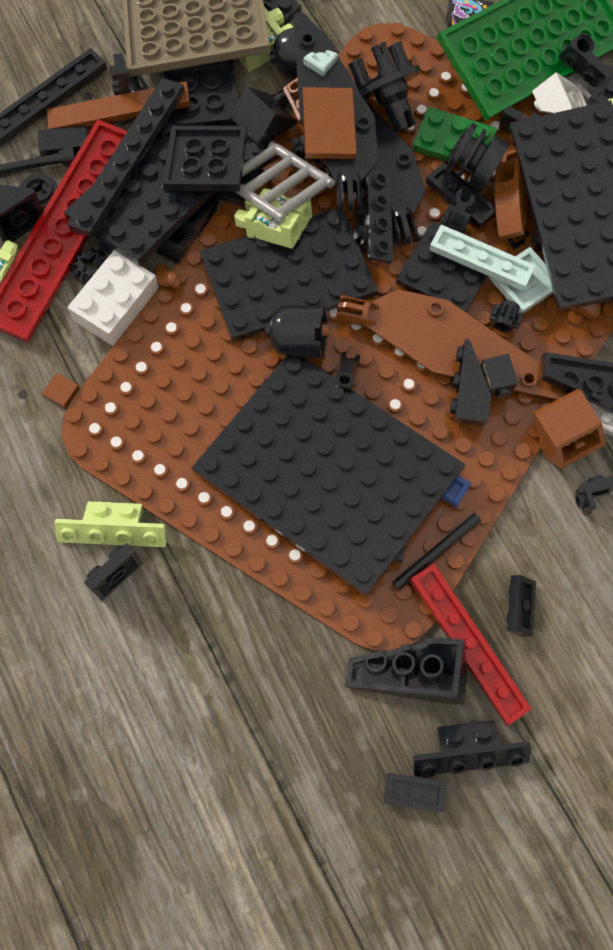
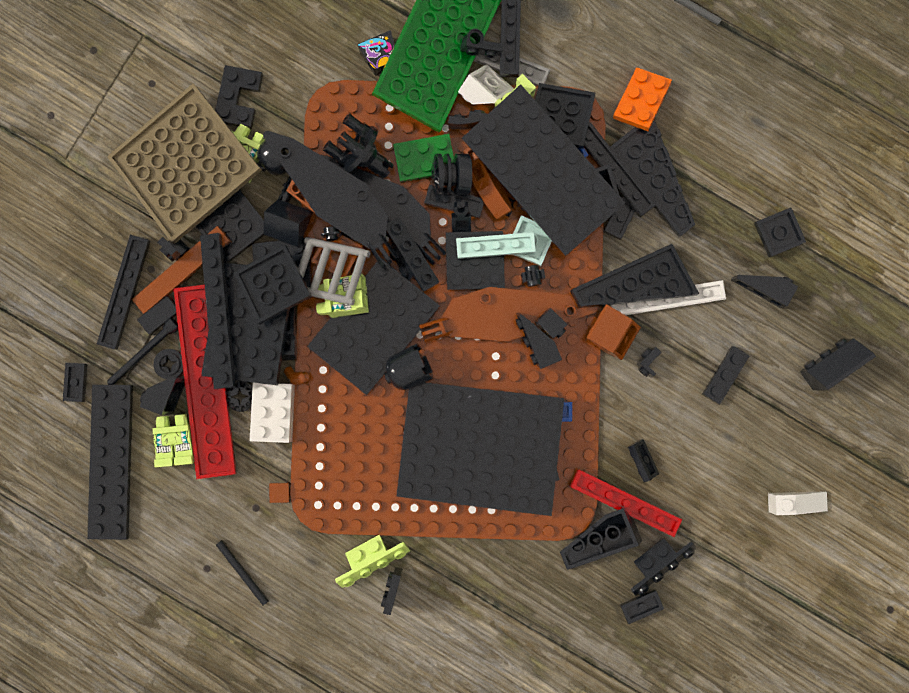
camera: 30 degrees left, 15 degrees up
dark orange tile [302,87,356,159] -> none
light aqua tile [303,50,338,76] -> none
black bar [336,352,360,388] -> none
black bar [391,513,481,591] -> none

